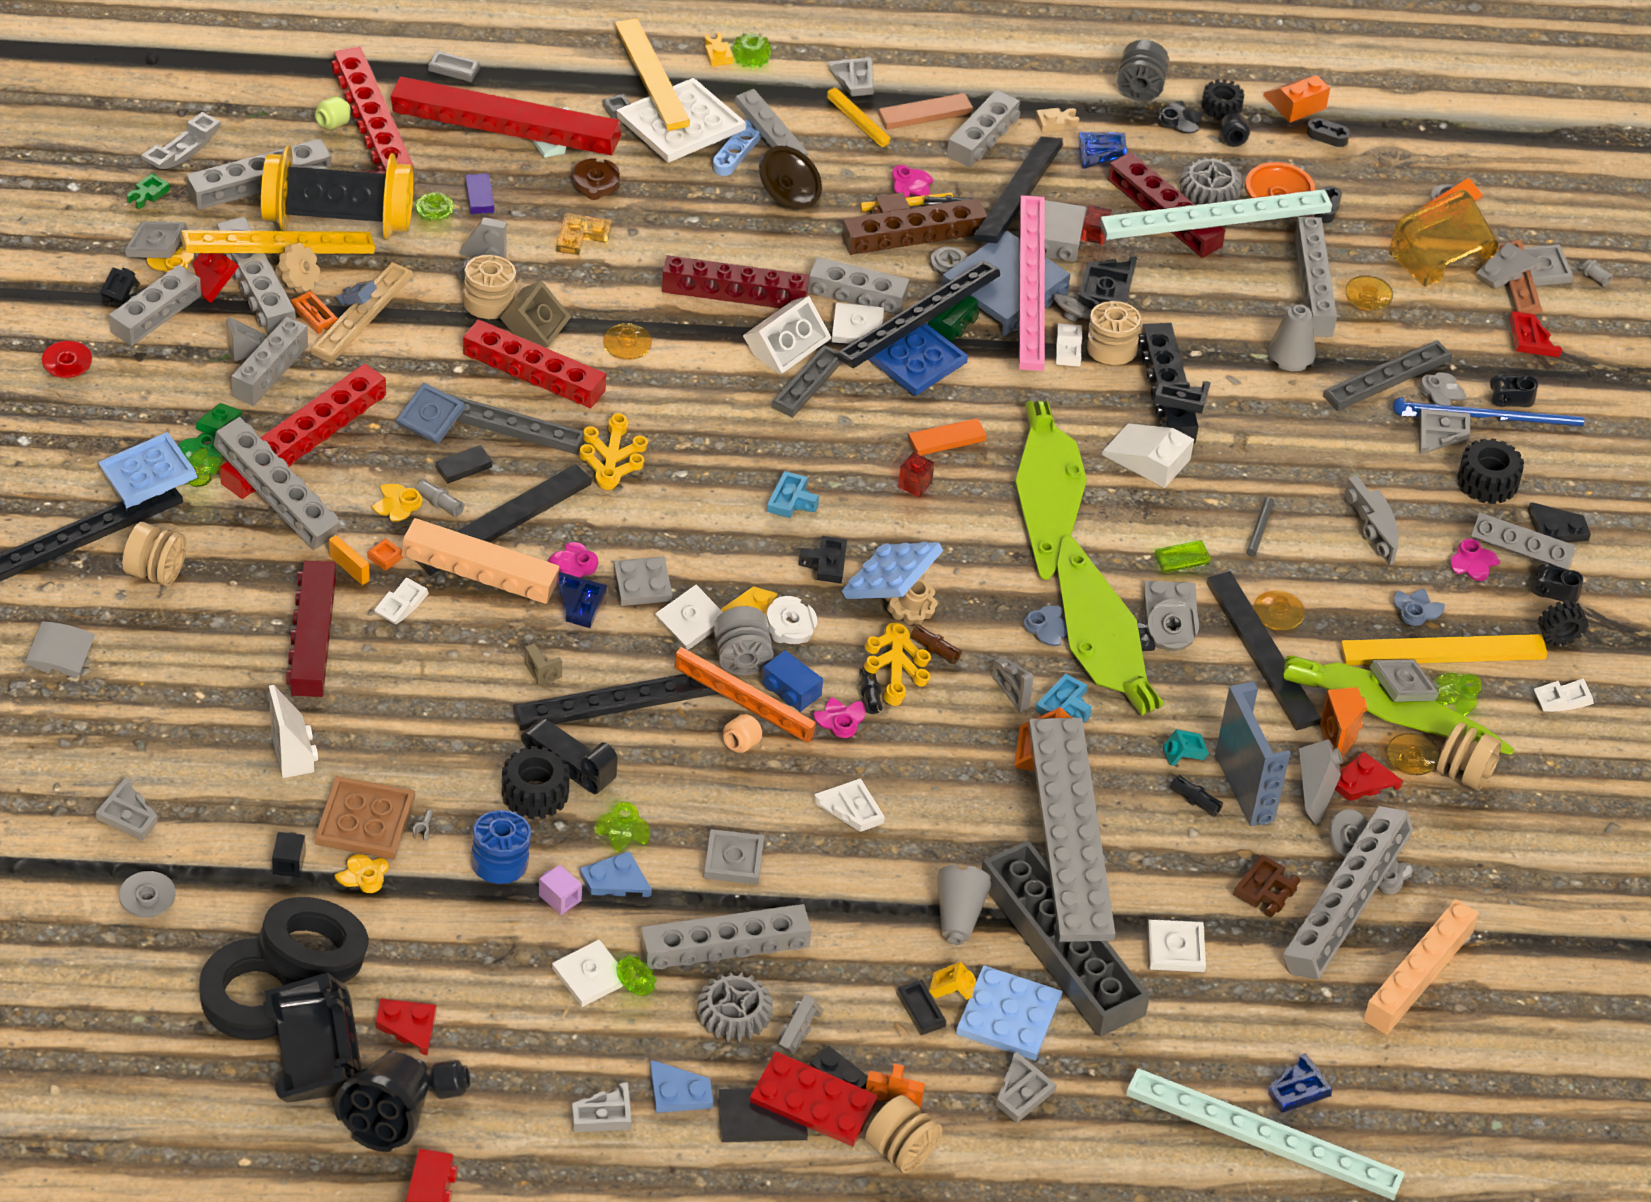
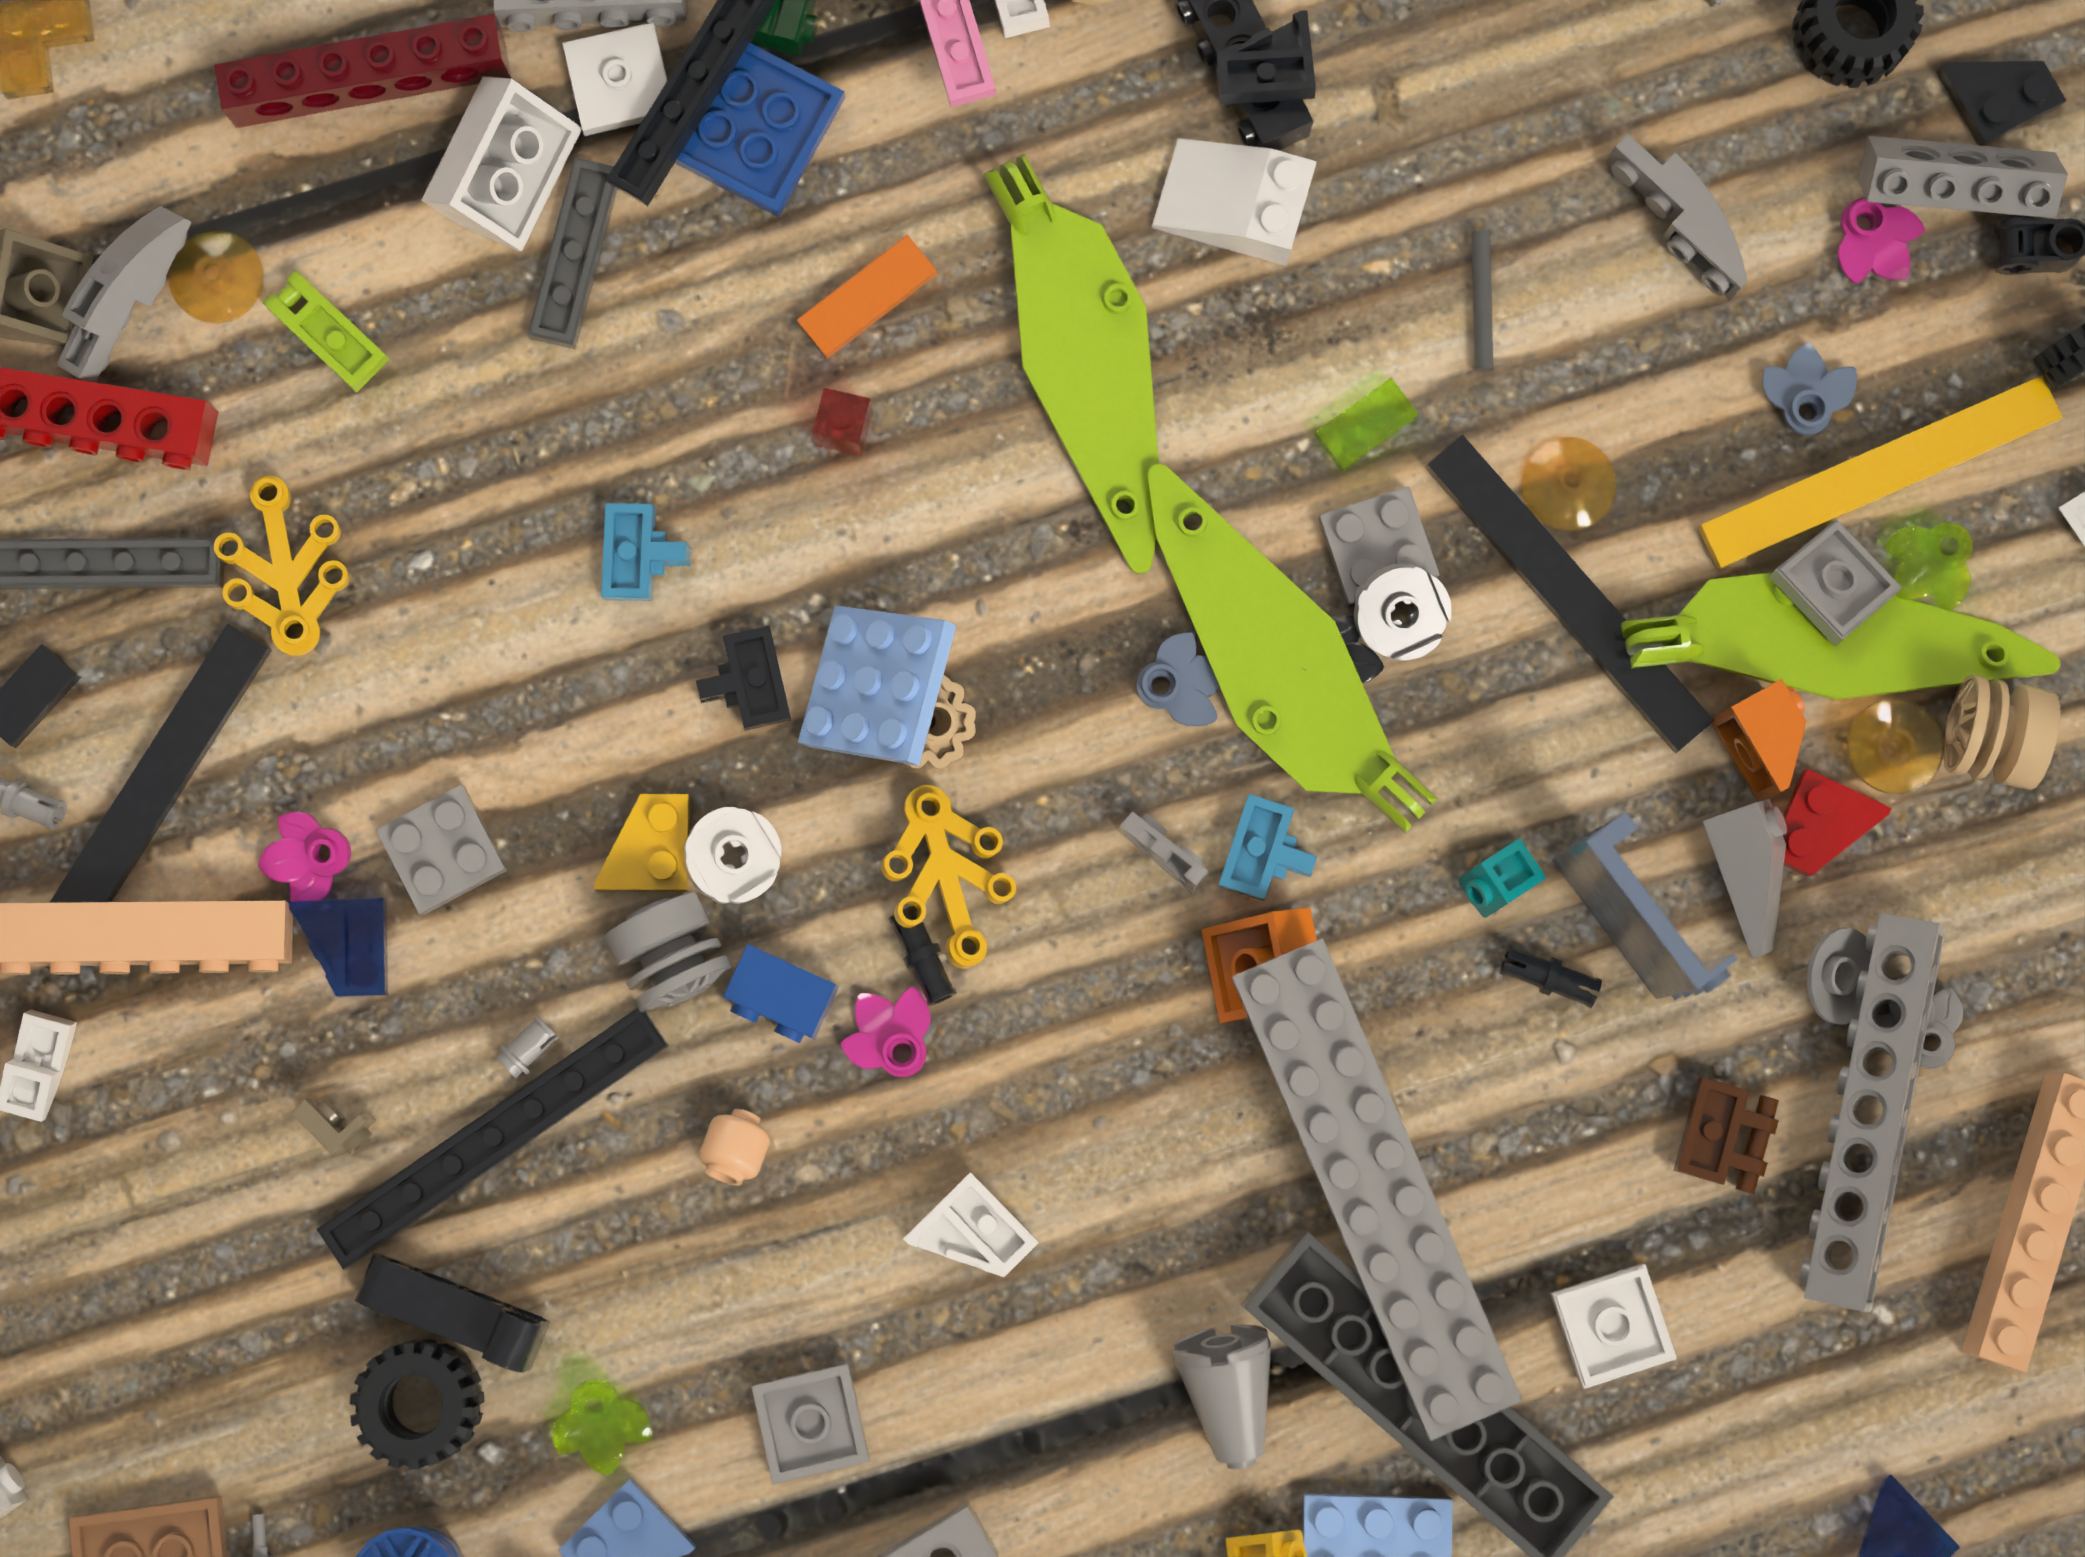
camera: 15 degrees left, 35 degrees up
white plate [655,585,723,650] -> none
orange tile [674,647,816,743] -> none
reddish brown pin [910,624,962,664] -> none
none -> light grey slope [56,206,192,383]
none -> lime plate [262,270,390,393]
none -> light grey pin [496,1016,559,1078]

